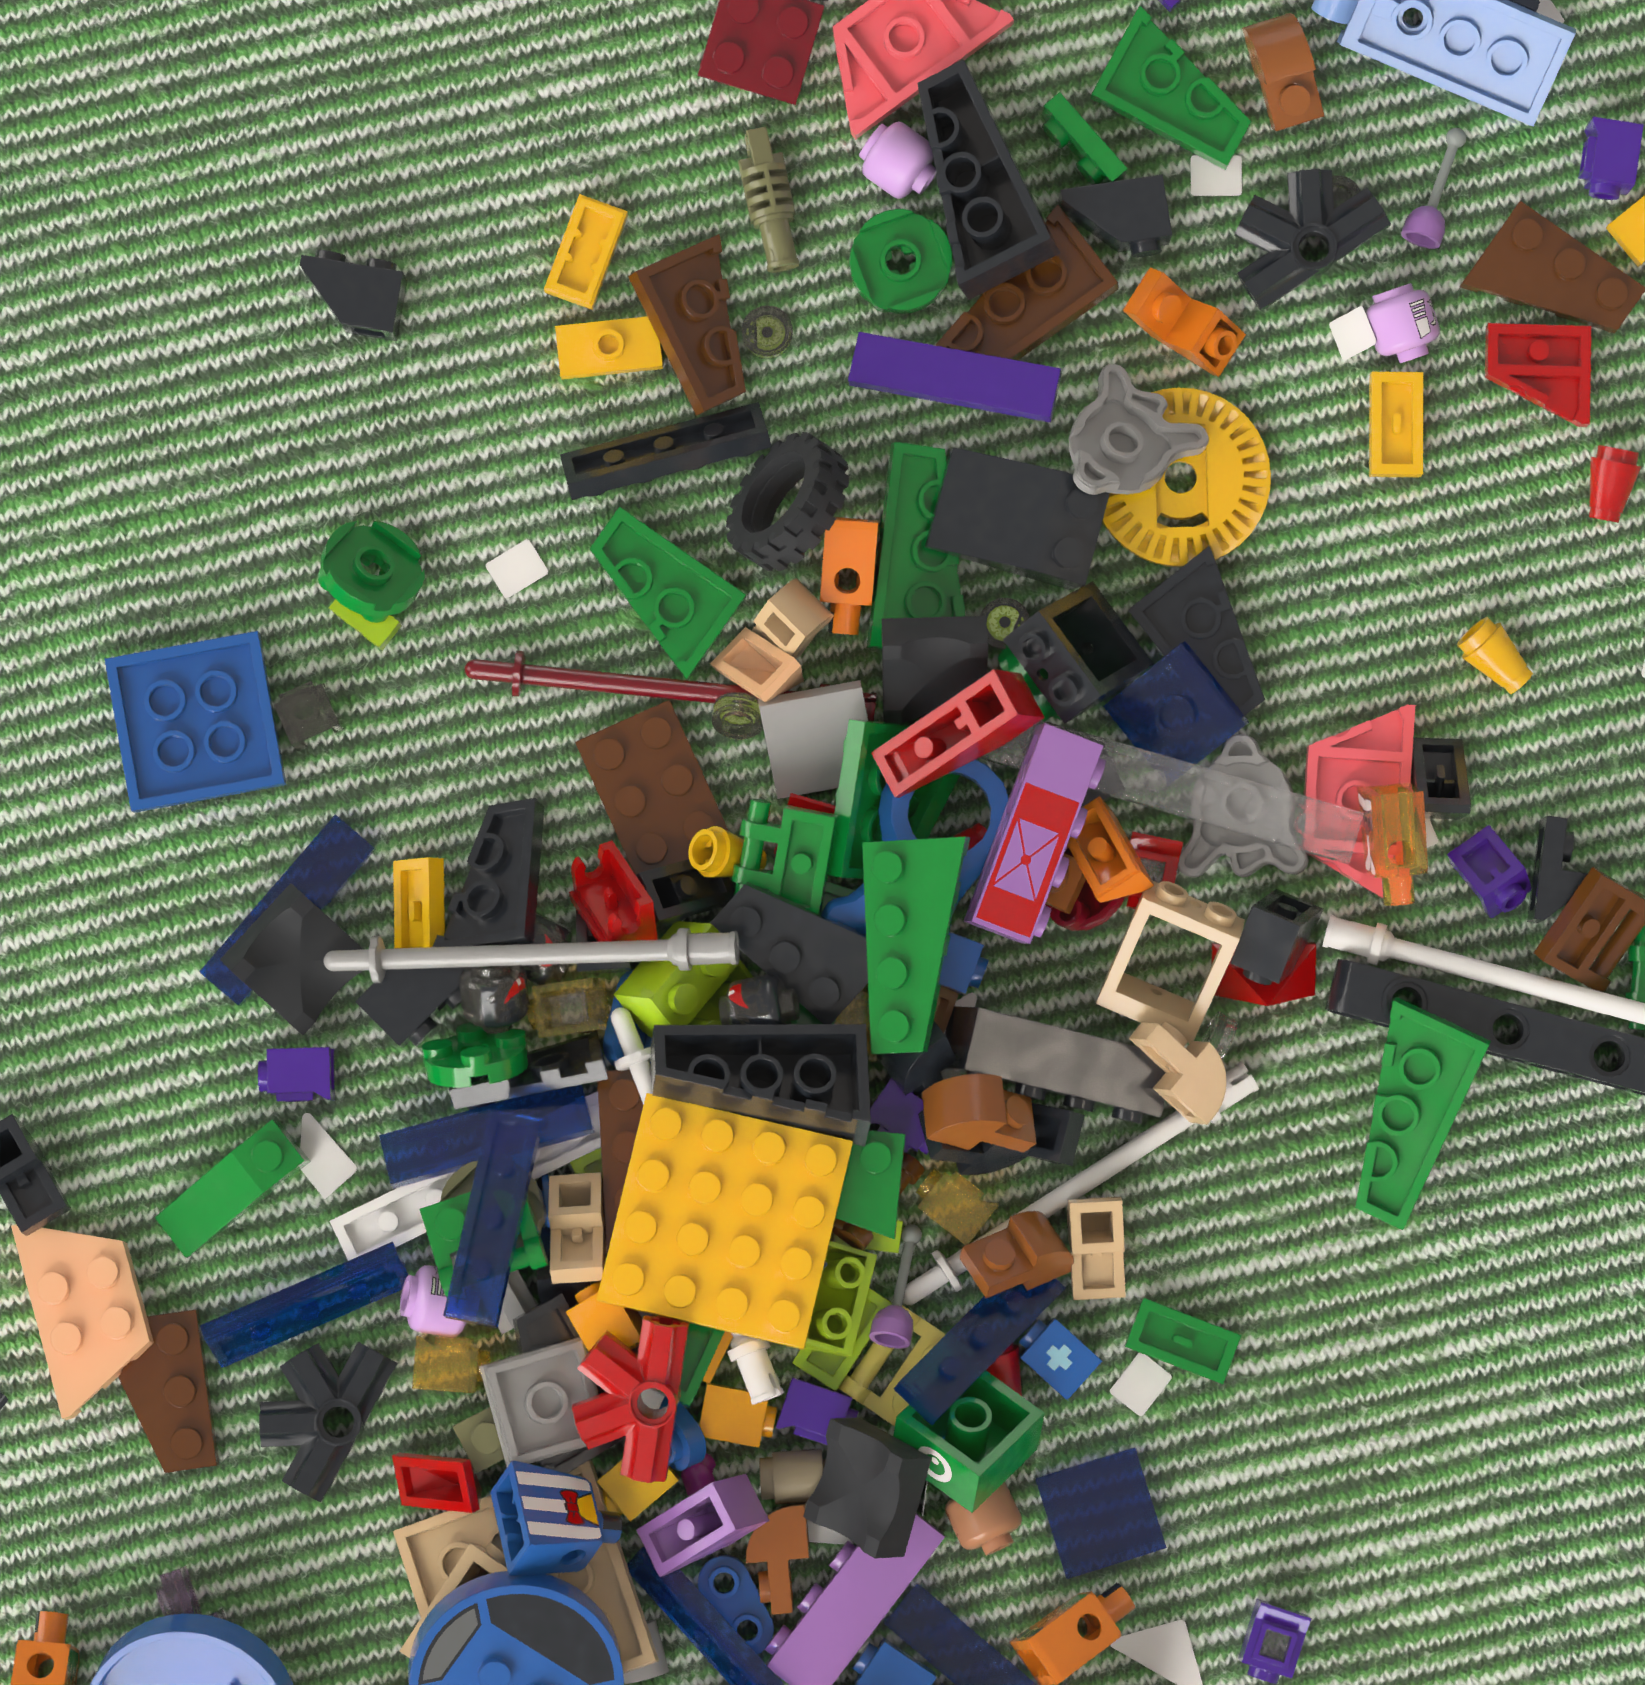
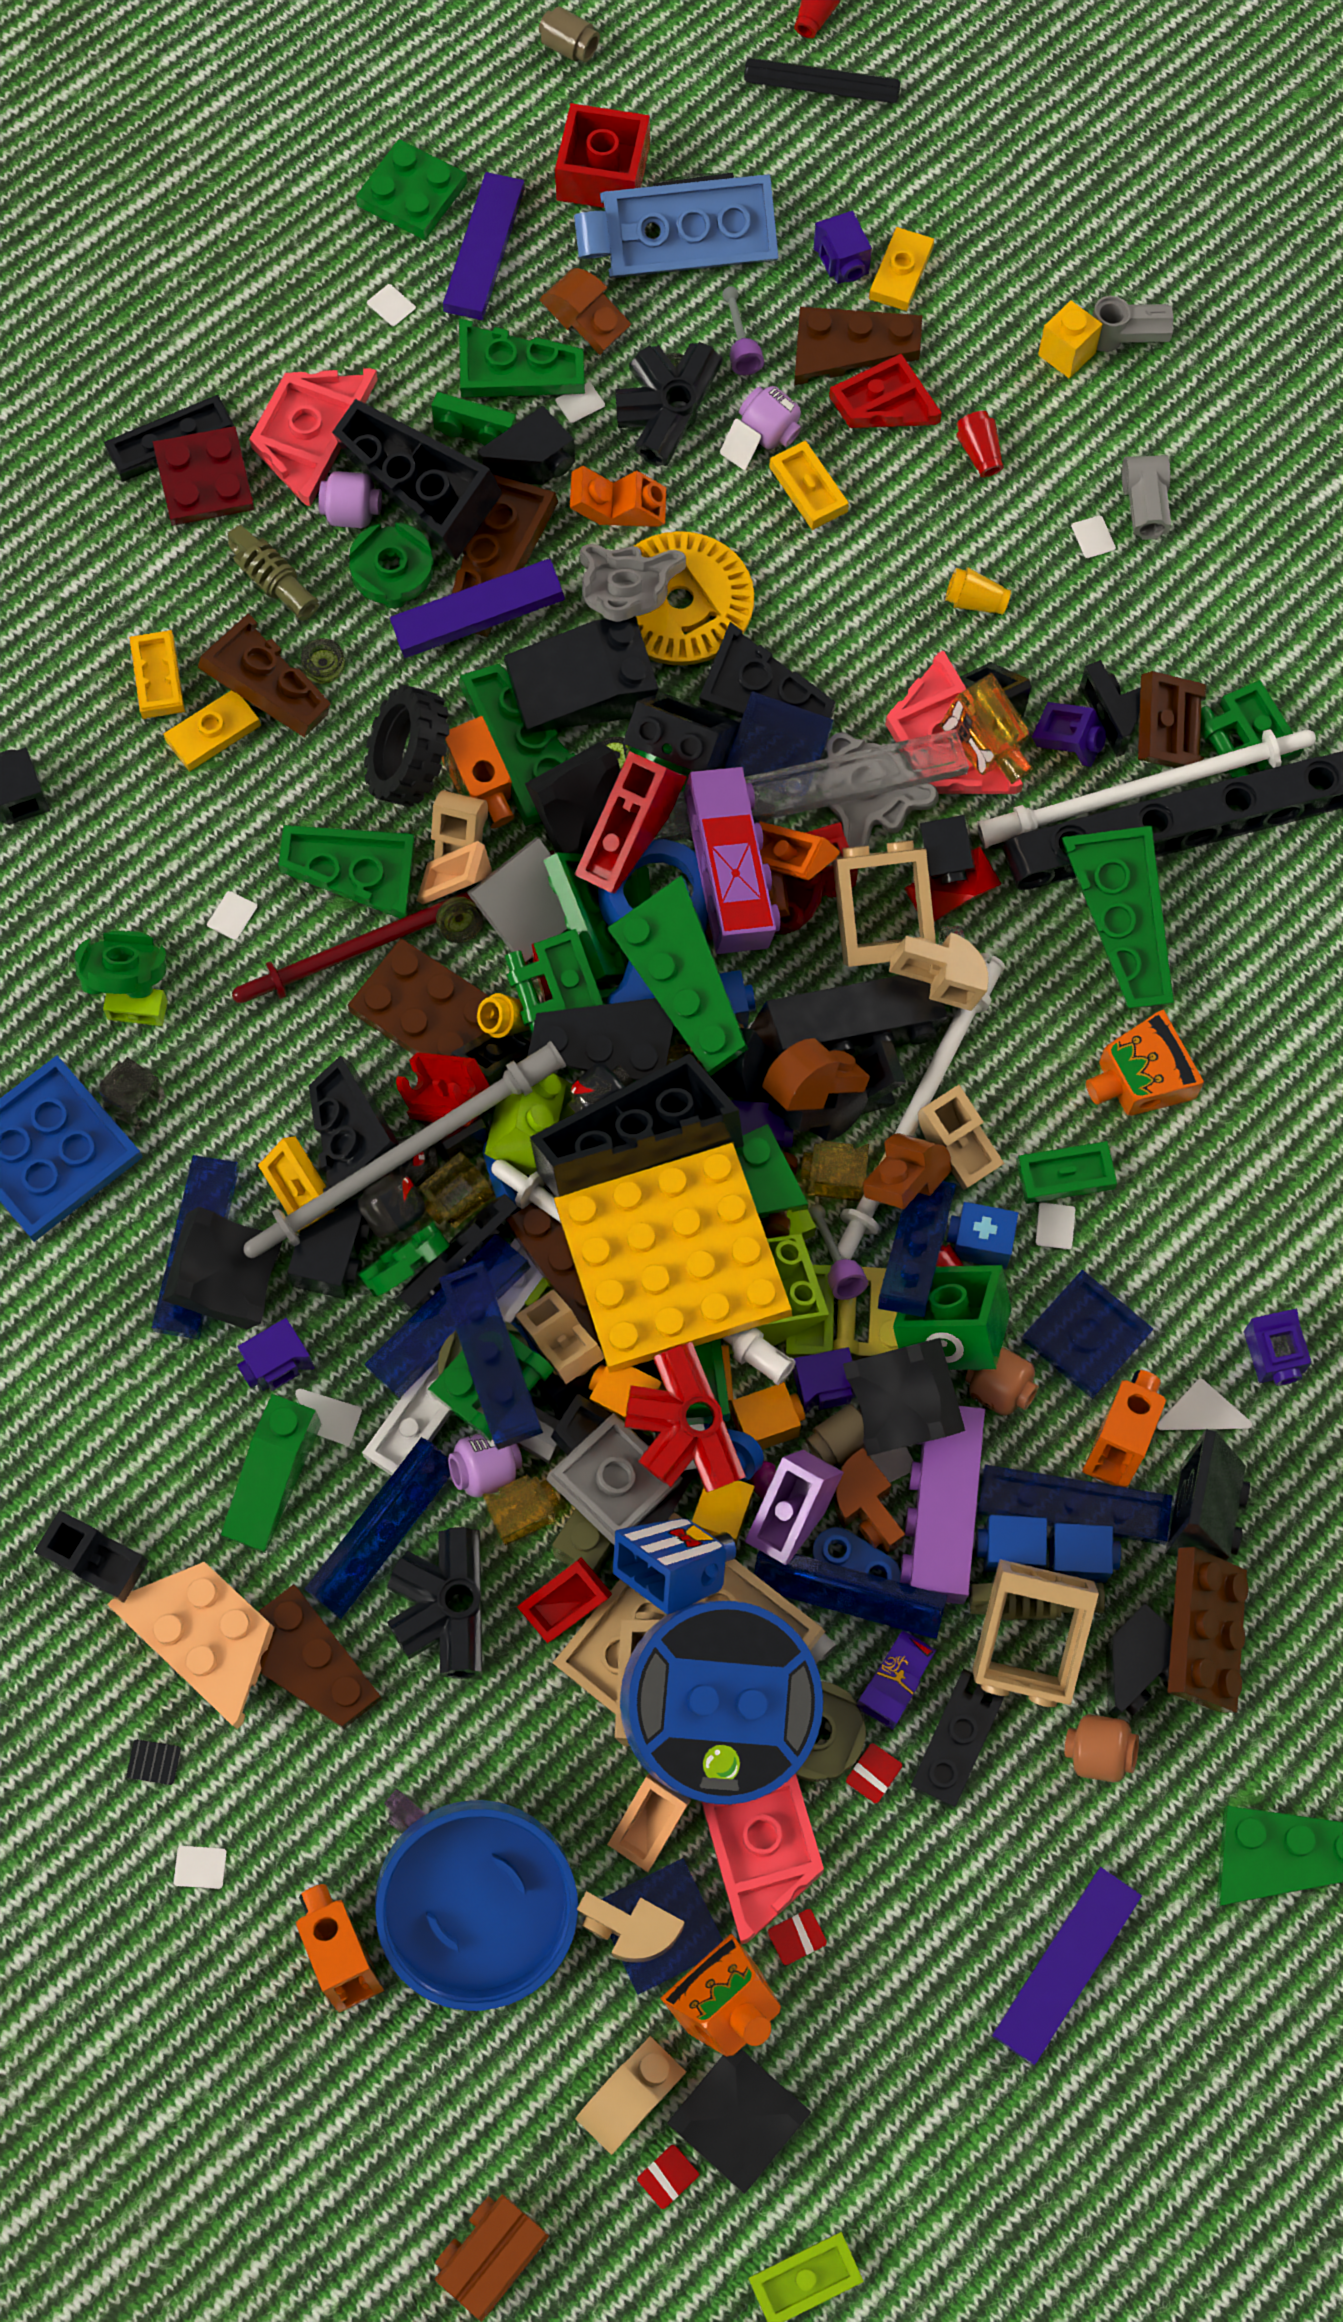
camera: 30 degrees left, 15 degrees down
black plate [560,402,772,500] -> none
none -> orange torso [1086,1009,1204,1116]

